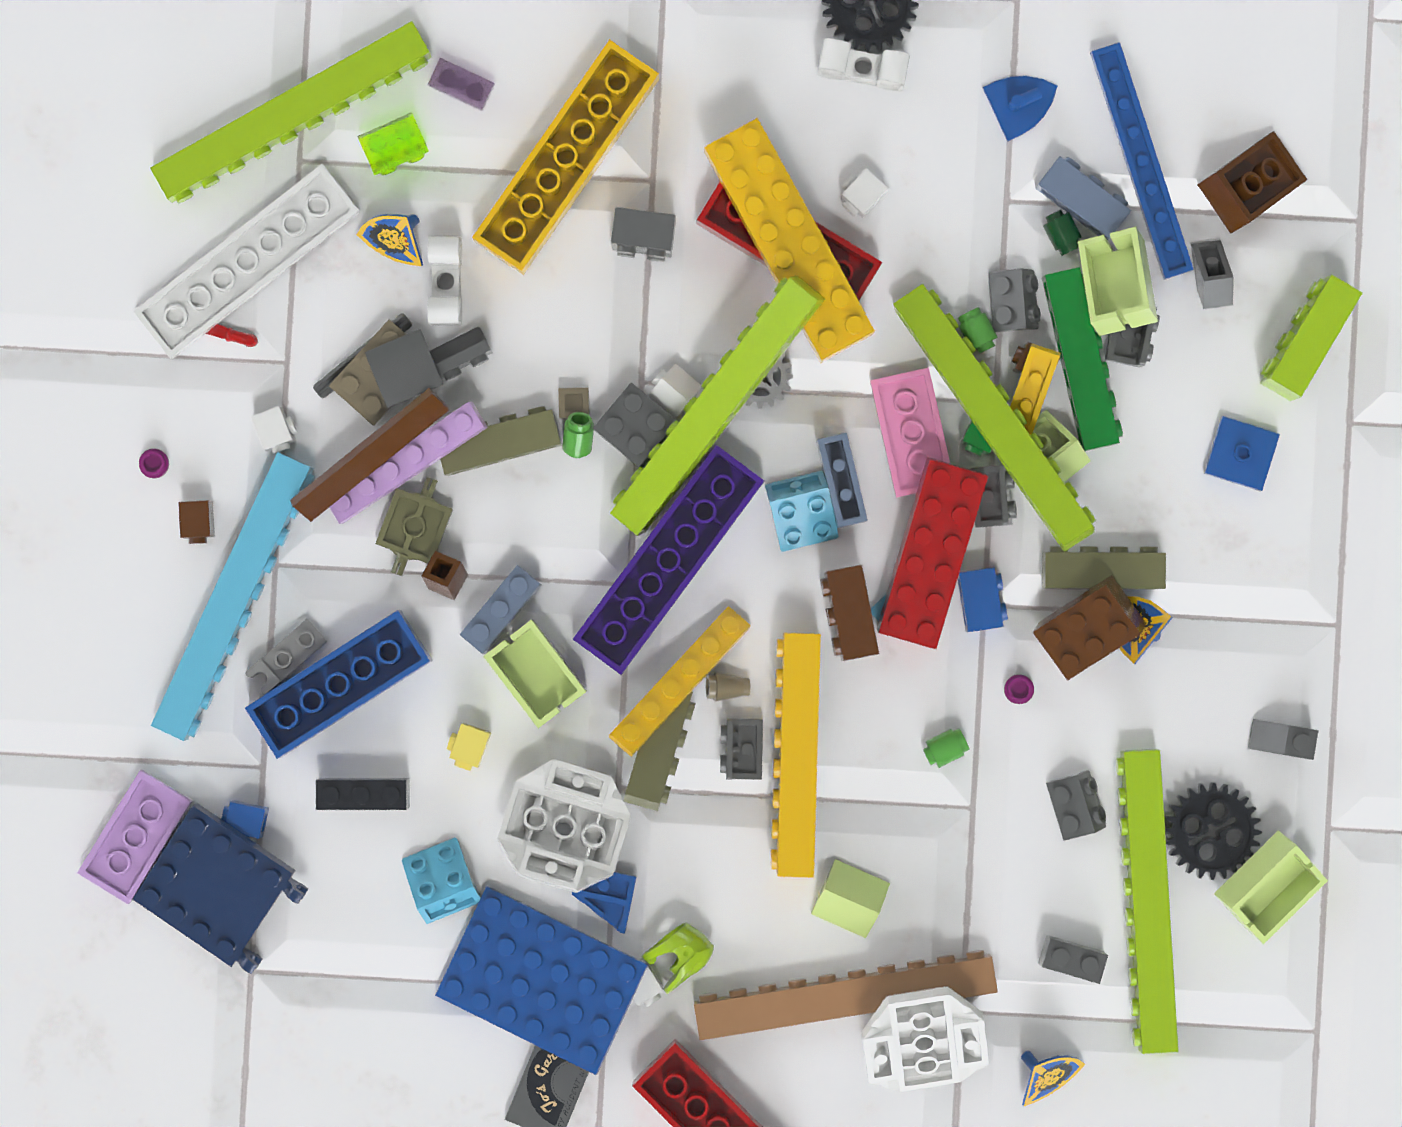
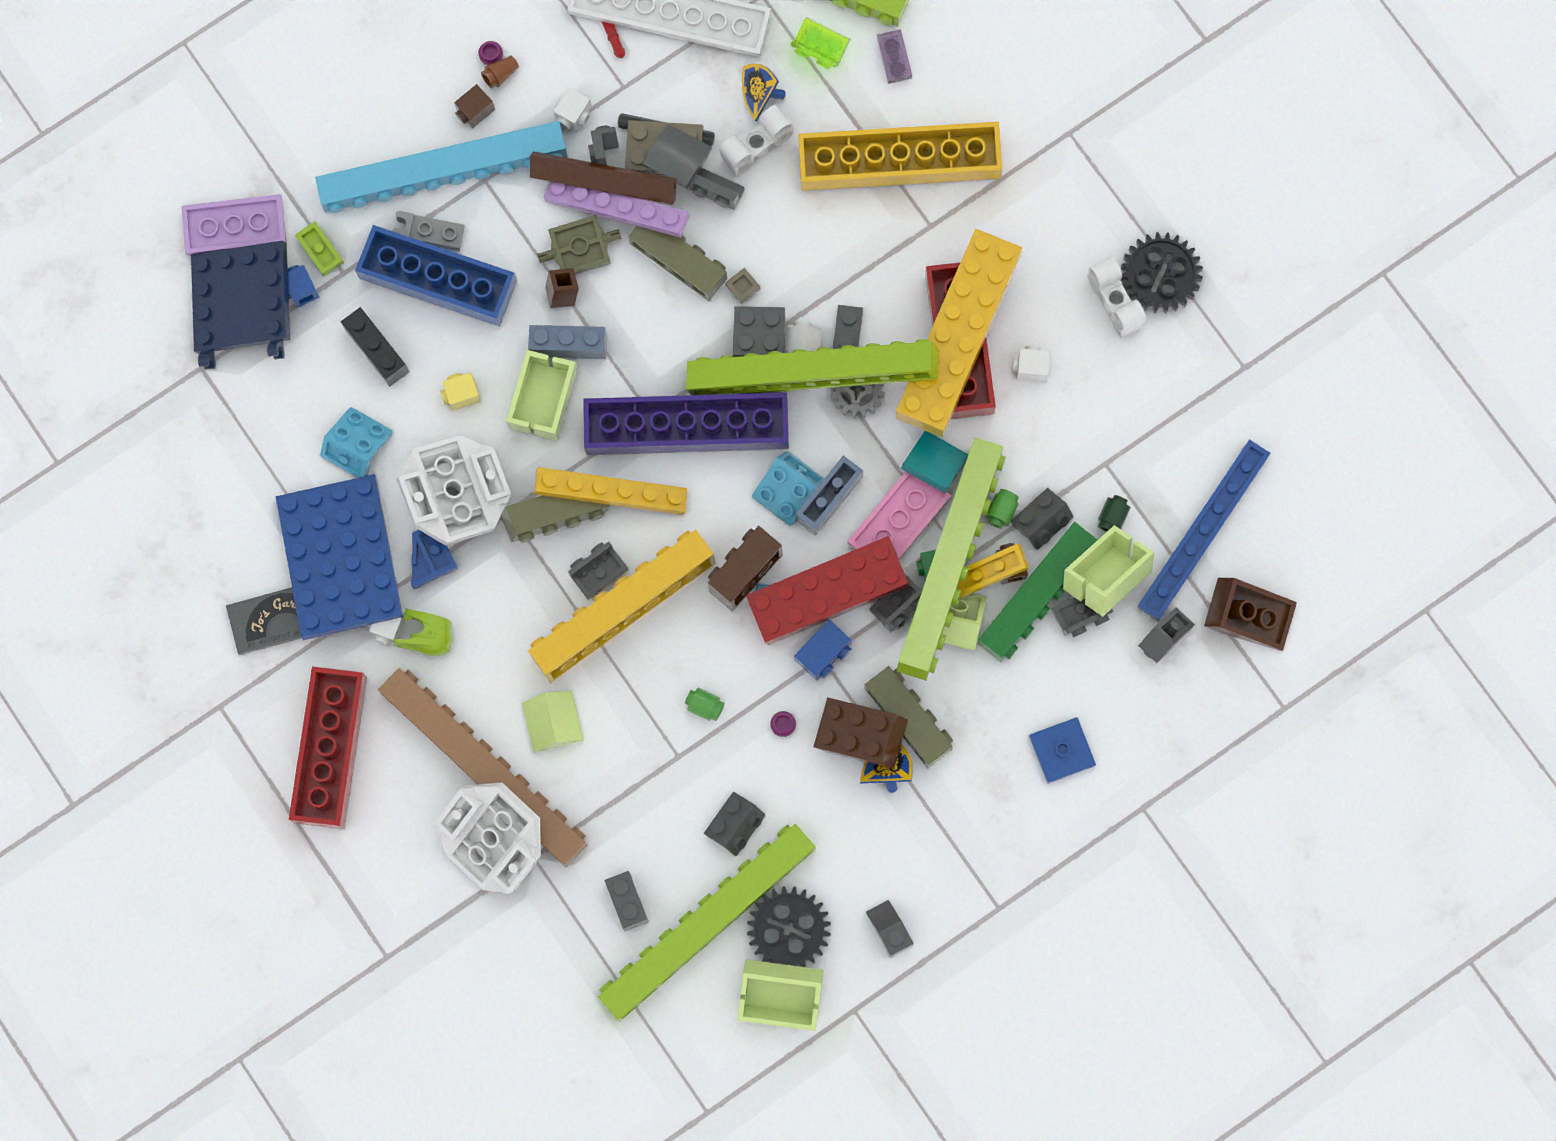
camera: 60 degrees right, 10 degrees down
bright green brick [562,412,594,458] -> none
dark grey brick [611,207,676,262] -> none
dark tan cone [706,672,751,702] -> none
blue shield [982,76,1058,142] -> none
shield [1021,1051,1085,1106] -> none
sand blue brick [1035,156,1132,240] -> none
lime brick [1260,274,1363,401] -> none
none -> lime plate [295,221,344,277]
none -> dark orange cone [481,55,519,89]
none -> dark grey bracket [588,125,619,165]
none -> dark grey plate [833,305,863,349]
none -> teal tile [901,431,968,494]

